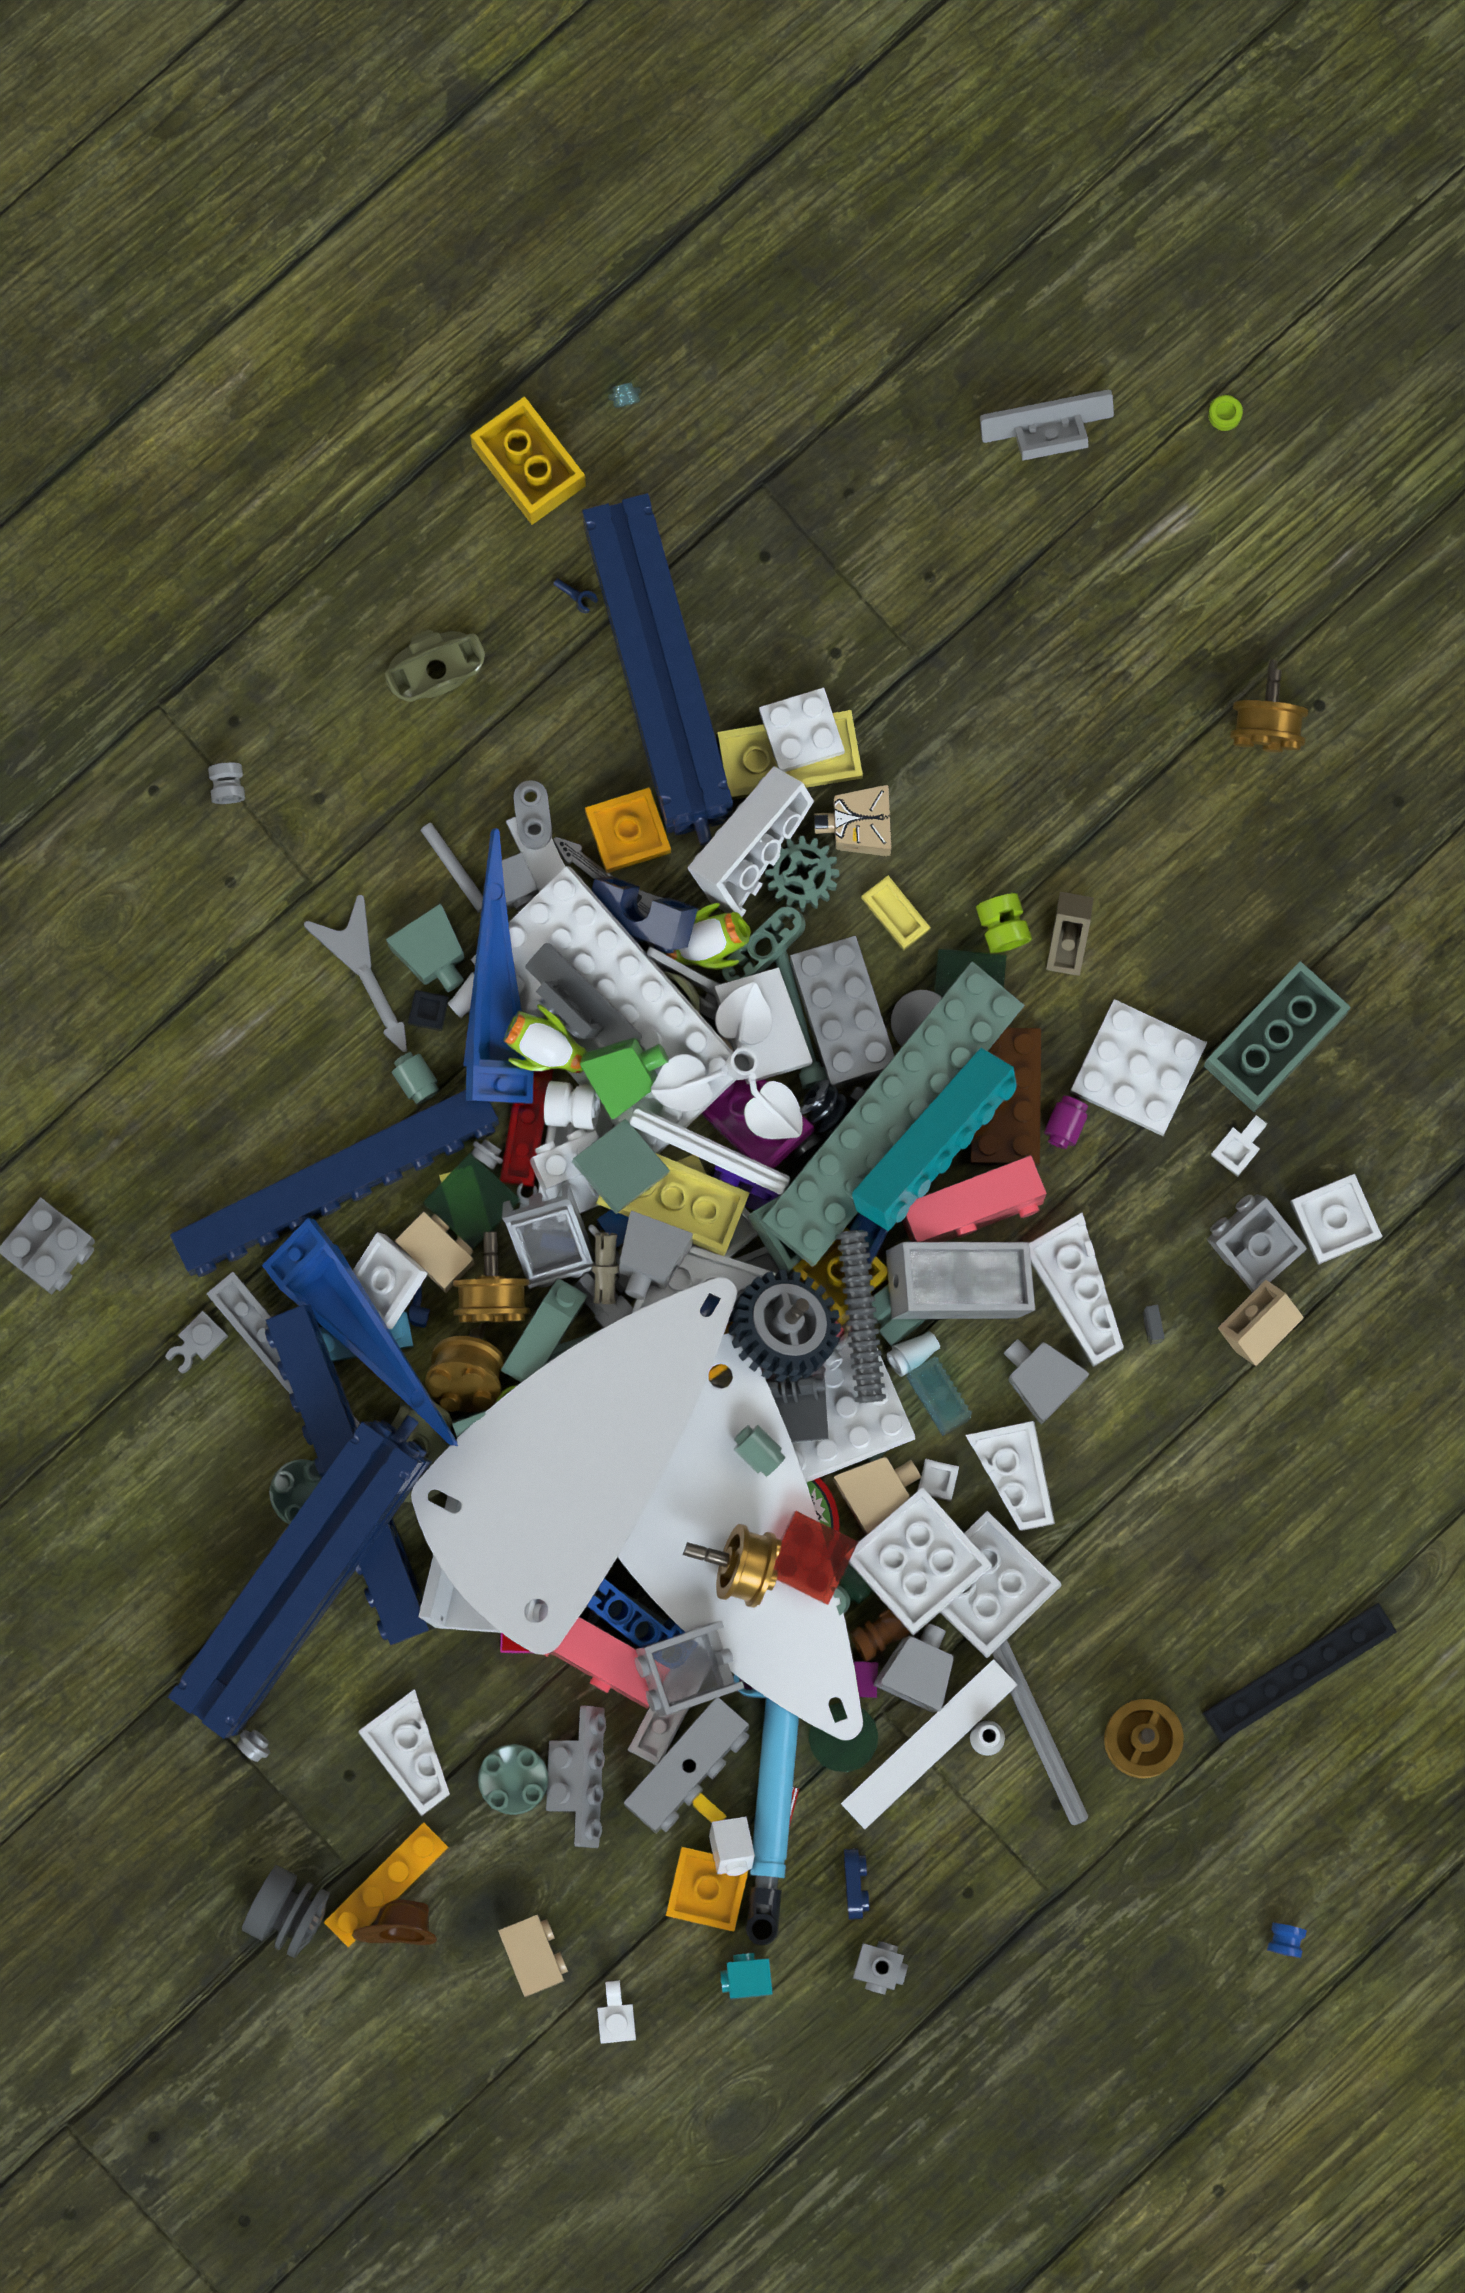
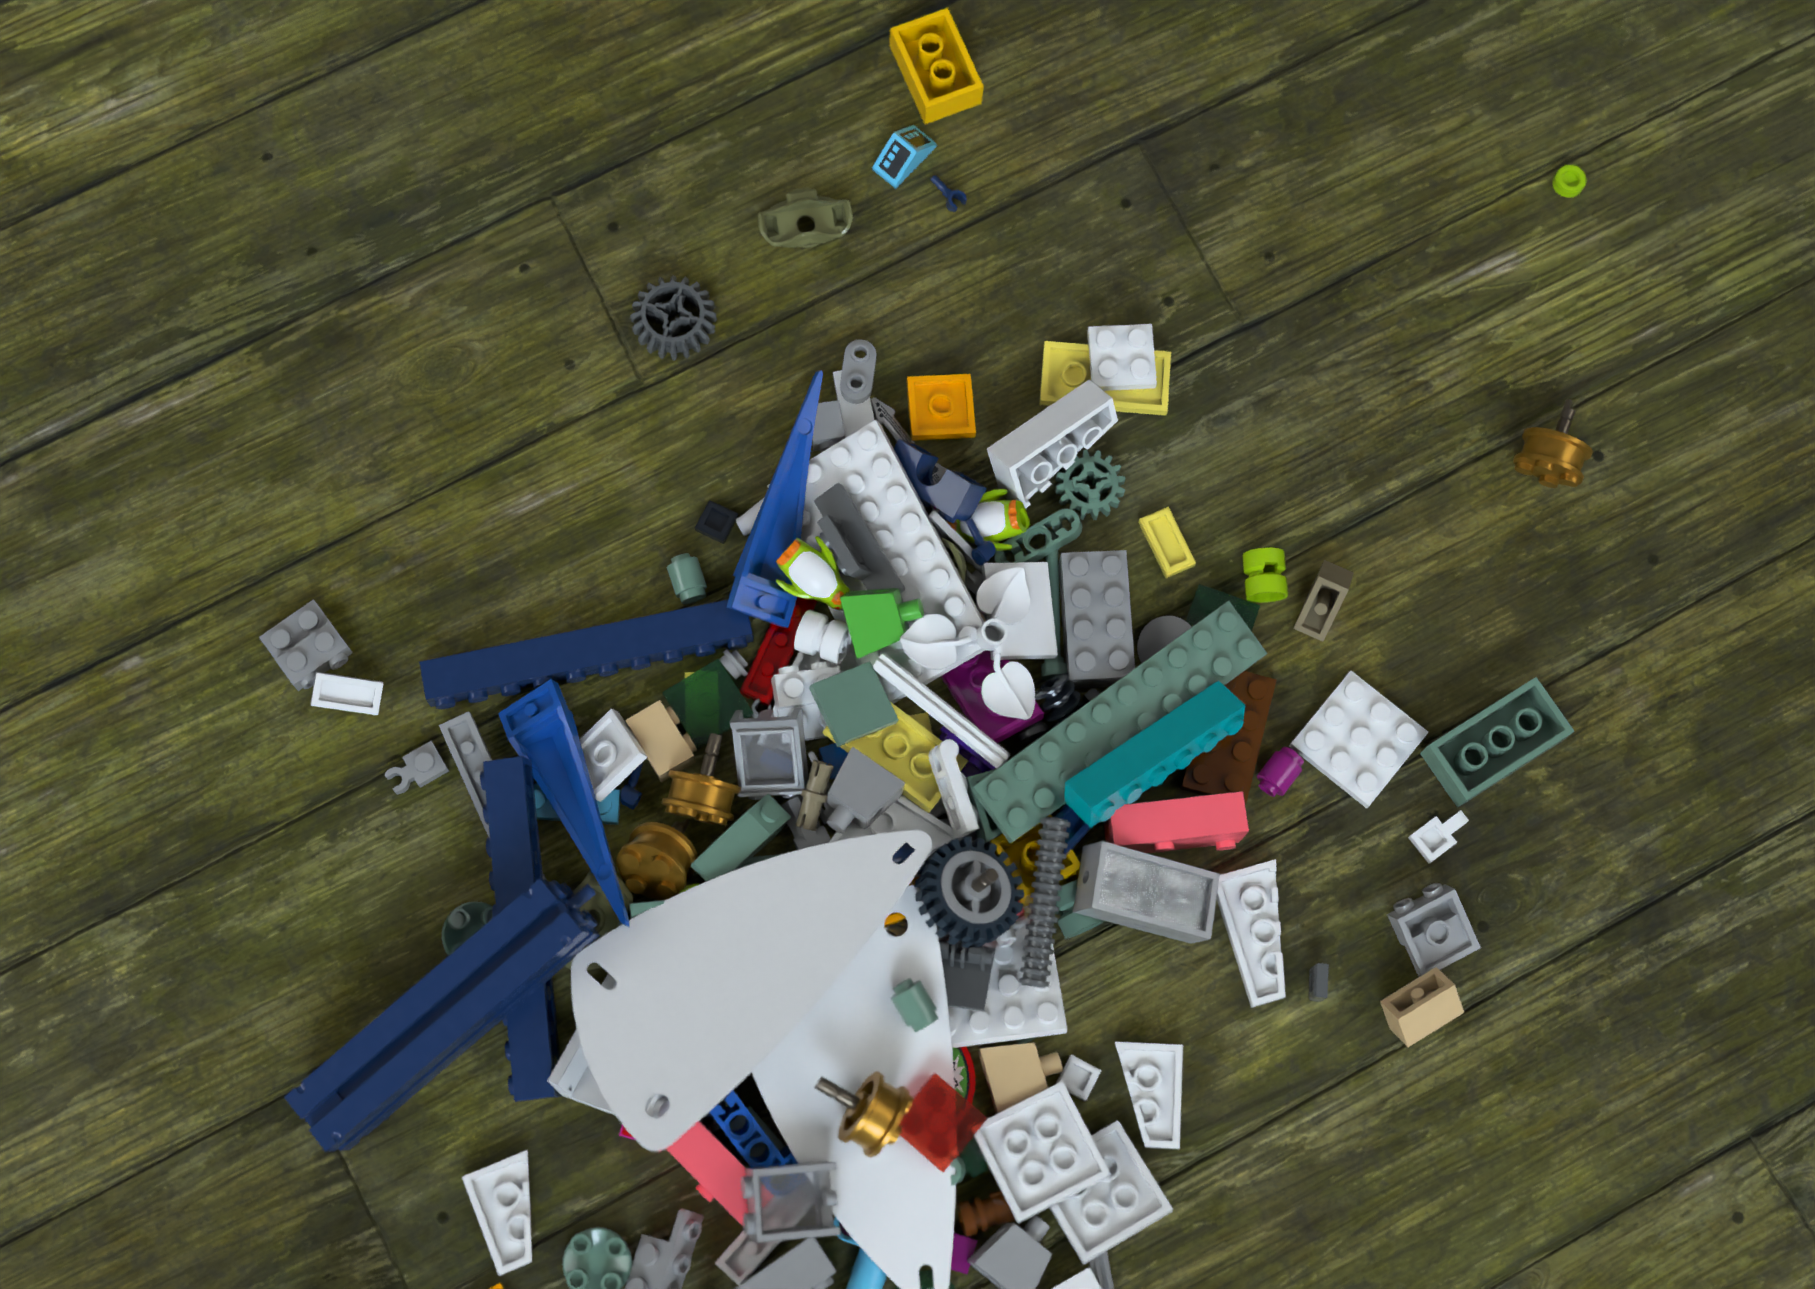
camera: 10 degrees right, 5 degrees down
light grey wheel [208,762,245,804] -> none
light grey plate [237,1730,270,1762] -> none
light grey piece [304,895,407,1052] -> none
sand green torso [386,904,465,992] -> none
light grey bar [420,823,483,913] -> none
dark blue brick [582,493,733,845] -> none
clear light blue plate [608,383,642,408] -> none
tan torso [814,785,891,856] -> none
white cone [887,1331,940,1377] -> none
clear light blue brick [907,1357,972,1436] -> none
light grey bracket [980,390,1114,460] -> none
light grey torso [1004,1339,1089,1425] -> none
white plate [1290,1174,1382,1265] -> none
none -> white tile [311,672,383,715]
none -> dark grey gear [630,275,717,361]
none -> medium azure slope [872,125,937,189]
none -> white plate [928,739,979,838]
none -> dark blue hand [966,519,996,566]

